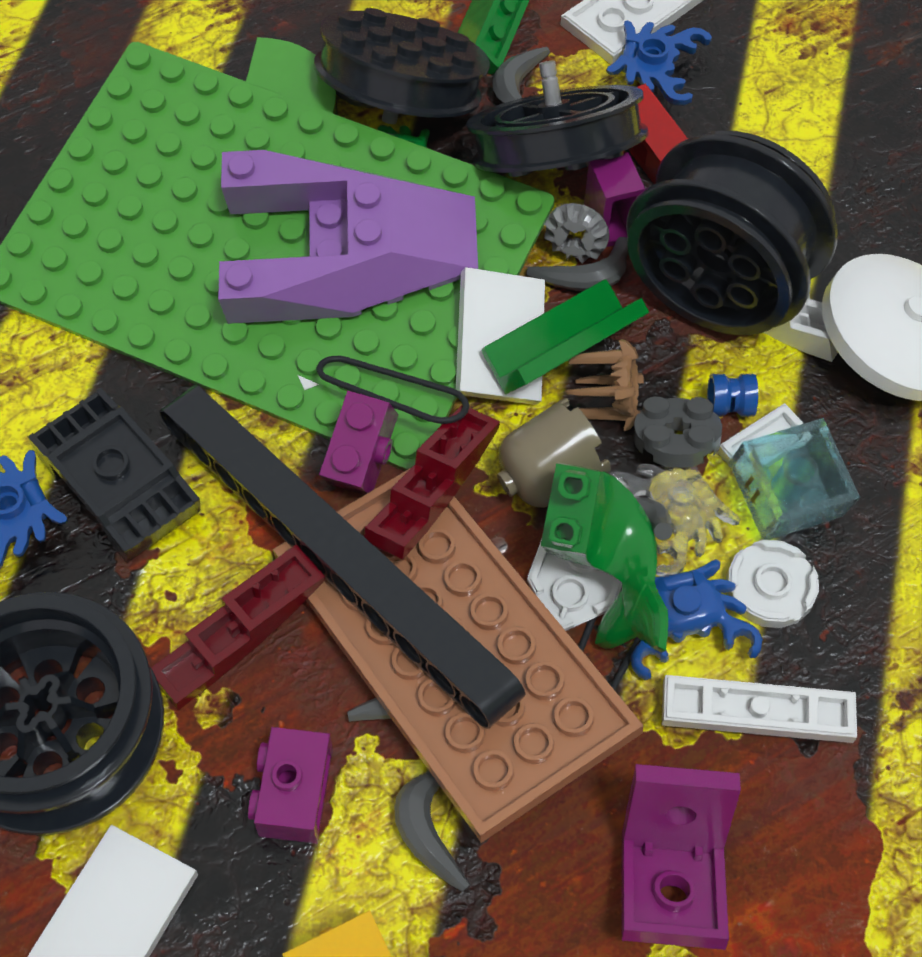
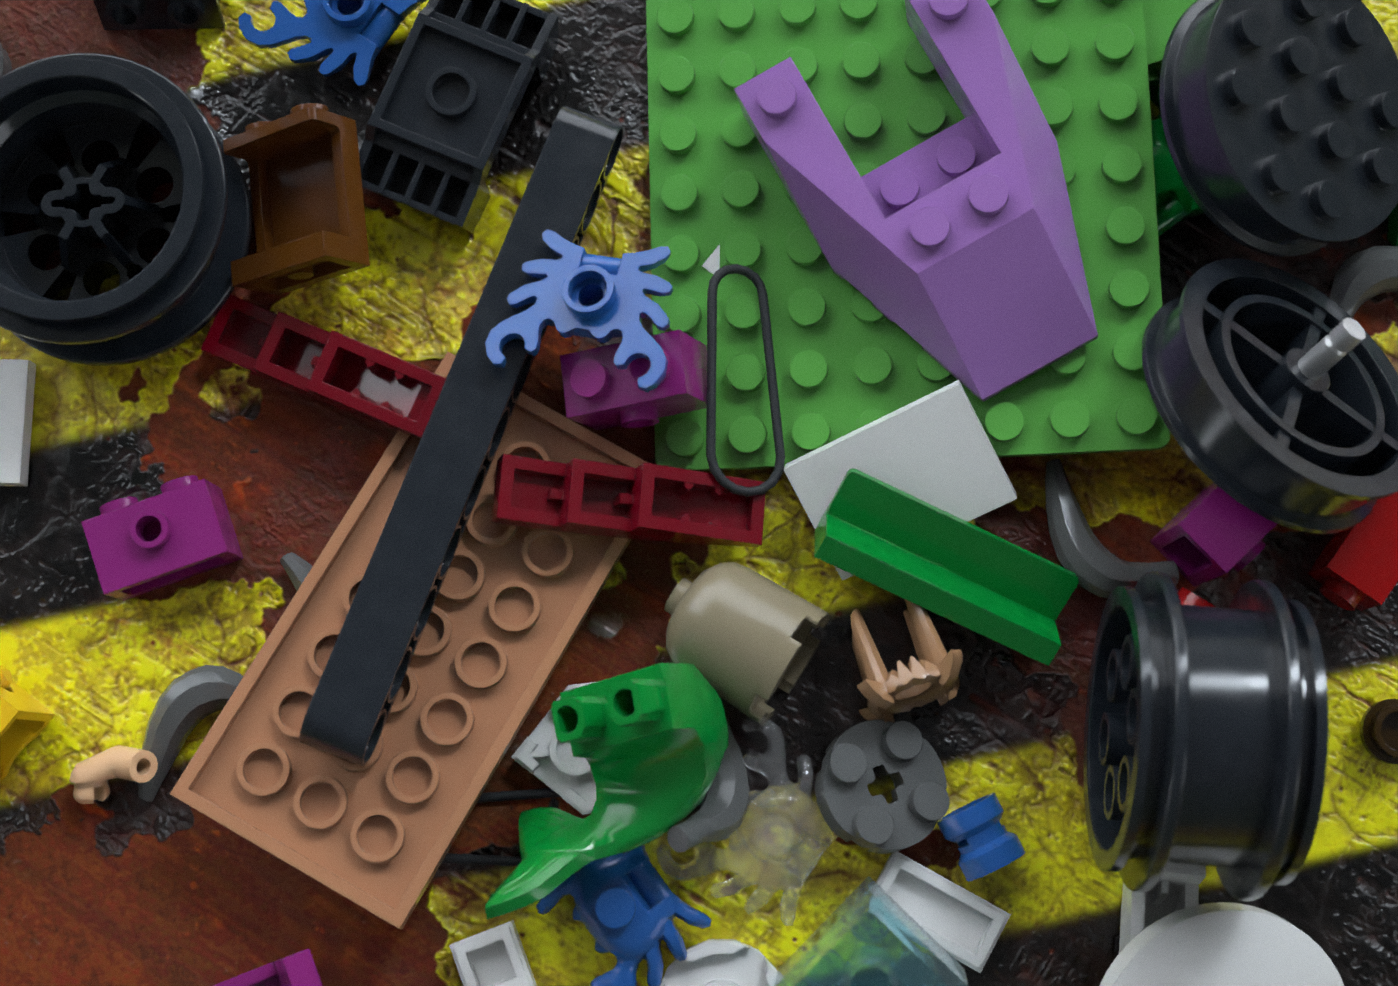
camera: 70 degrees right, 20 degrees up
light grey gear [544,203,609,263] -> none
none -> light nougat arm [69,745,158,804]
none -> reddish brown panel [223,103,370,296]
none -> animal [485,229,673,392]

